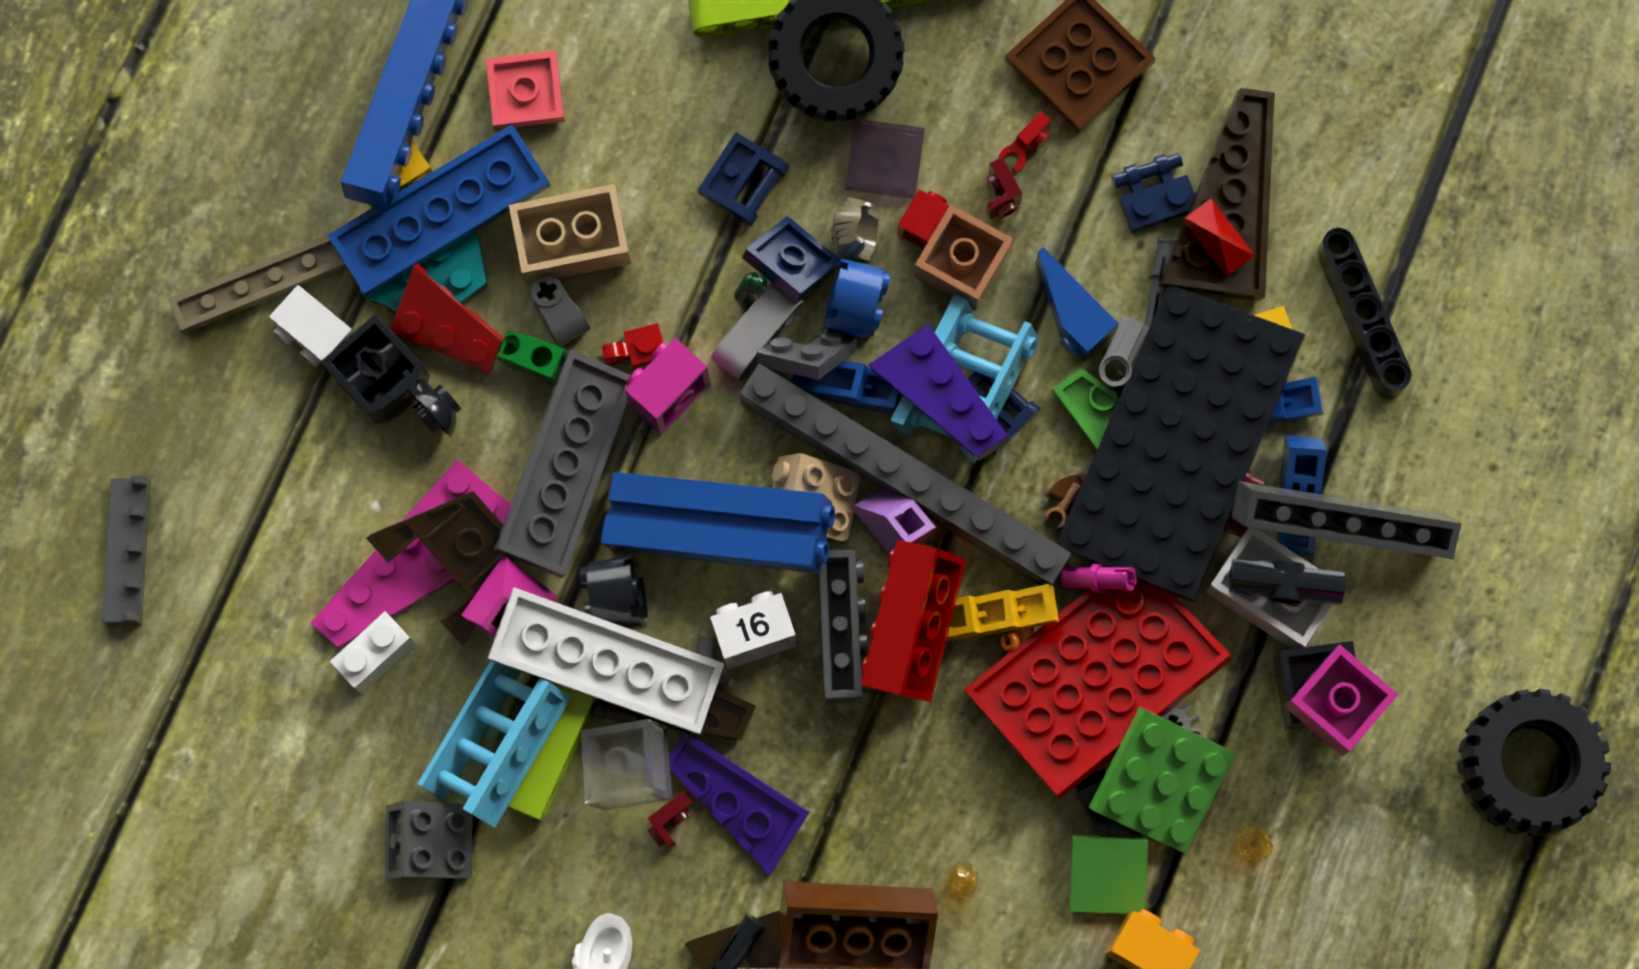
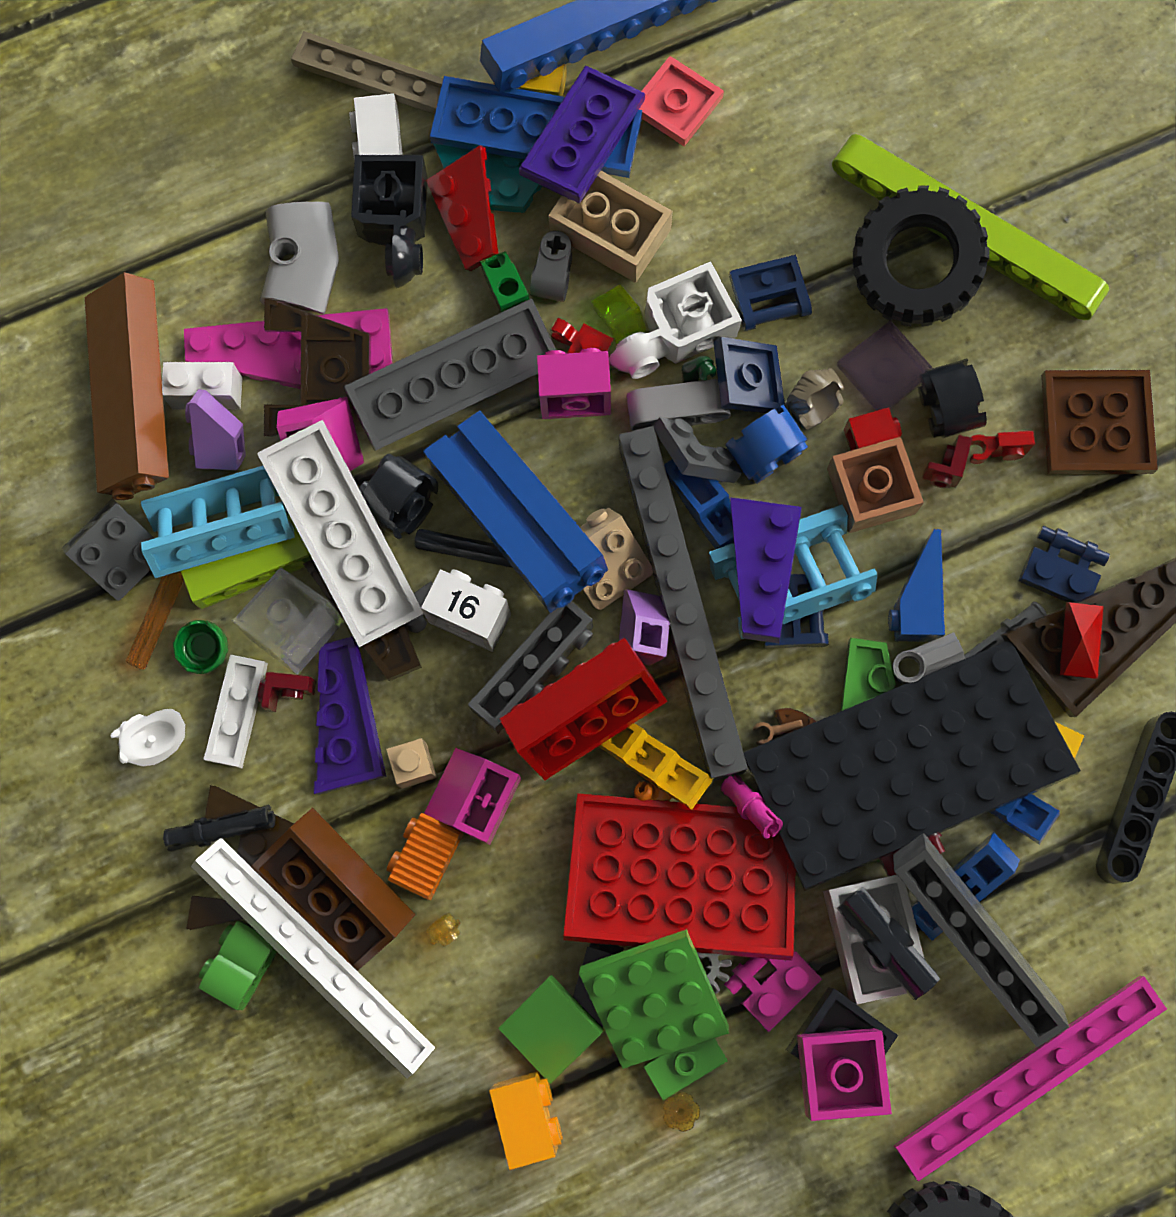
camera: 45 degrees right, 0 degrees up
dark grey hinge [102,476,151,625] -> none
none -> dark orange brick [85,272,169,500]
none -> clear orange axle [126,571,184,669]
none -> green hair [173,620,228,674]
none -> medium lavender slope [185,389,246,470]
none -> white plate [204,655,268,768]
none -> light grey panel [260,202,339,315]
none -> tan brick [386,738,437,789]
none -> orange brick [386,813,464,901]
none -> black axle [414,529,513,568]
none -> dark pink slope [424,748,521,845]
none -> dark purple tile [519,65,645,204]
none -> clear neon green bracket [591,284,646,344]
none -> white brick [609,261,742,379]
none -> bright green plate [643,1038,728,1100]
none -> dark pink plate [724,951,822,1032]
none -> dark pink plate [893,976,1167,1182]
none -> black brick [918,358,987,438]

